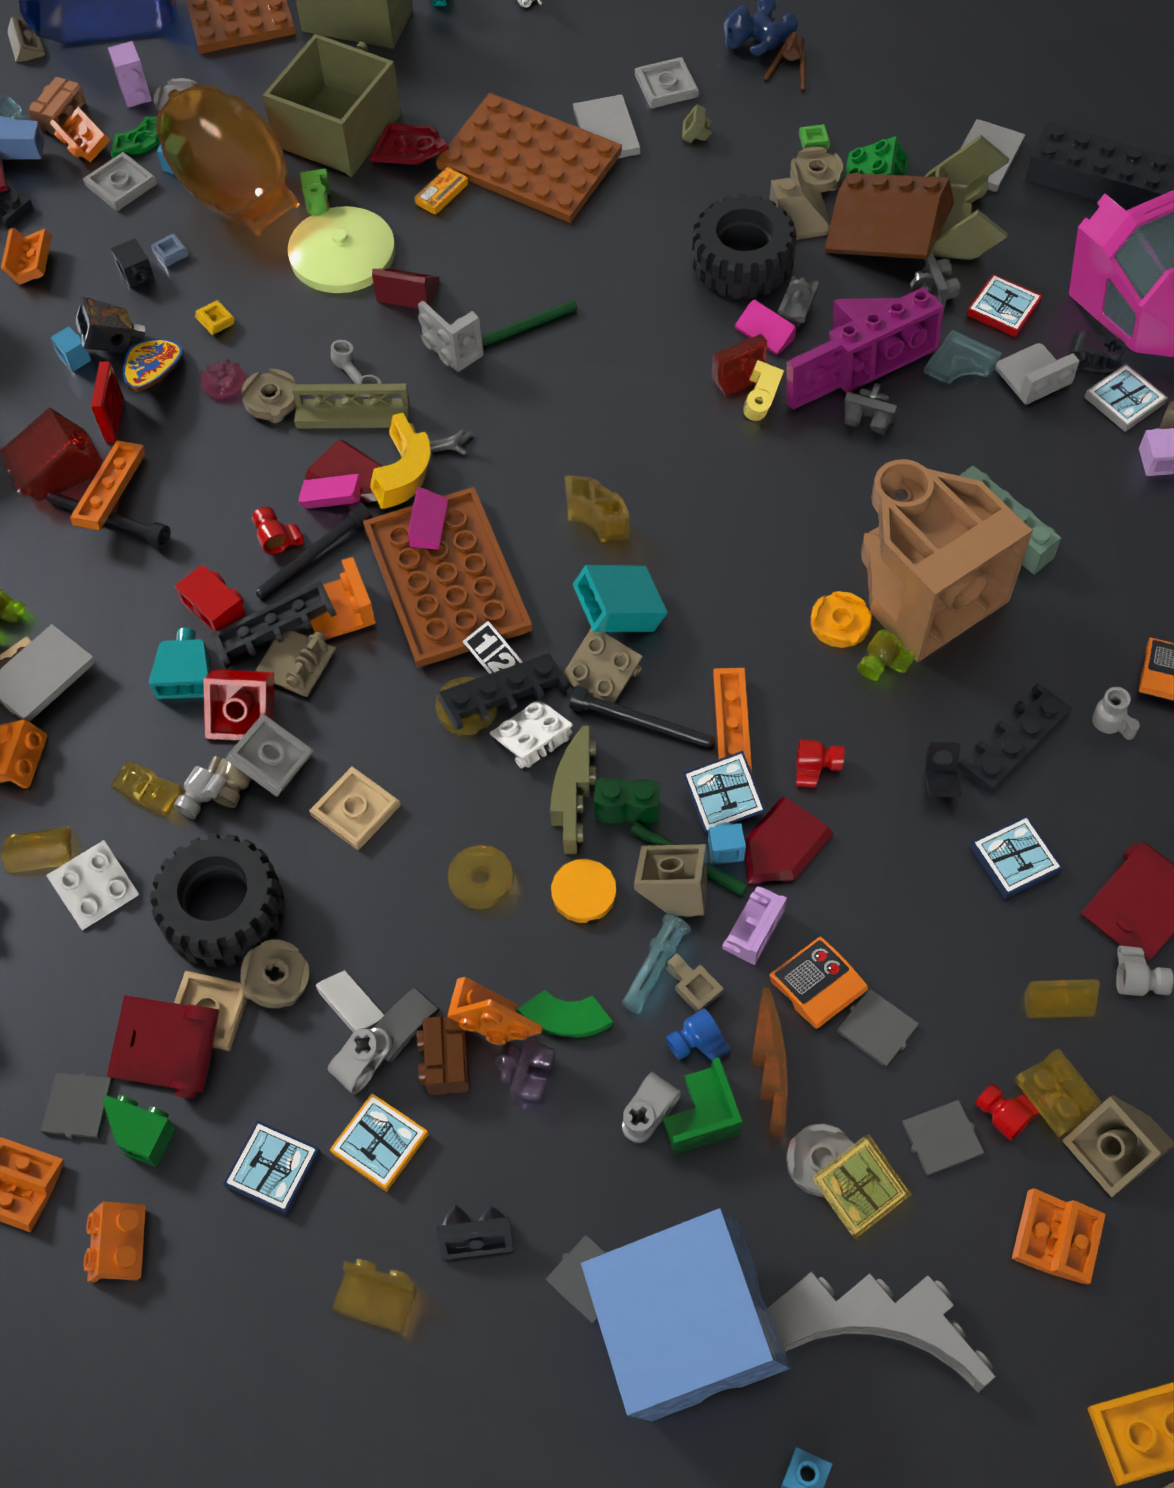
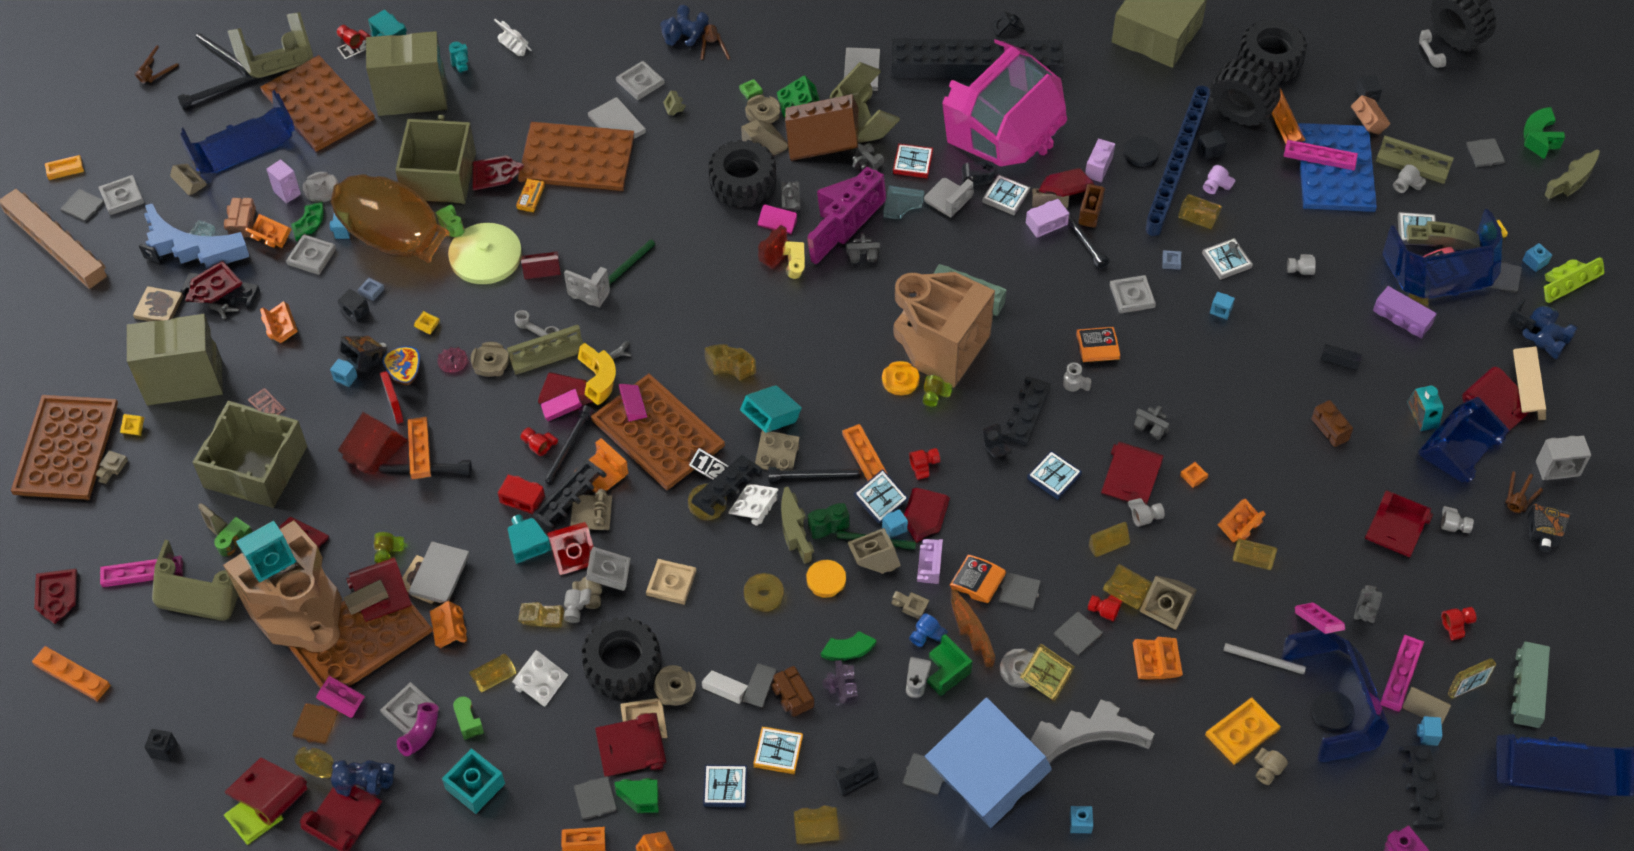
camera: 25 degrees left, 5 degrees down
light grey piece [327,1028,392,1094] -> none
orange bracket [447,977,543,1045] -> none
clear light blue pin [621,914,691,1014] -> none

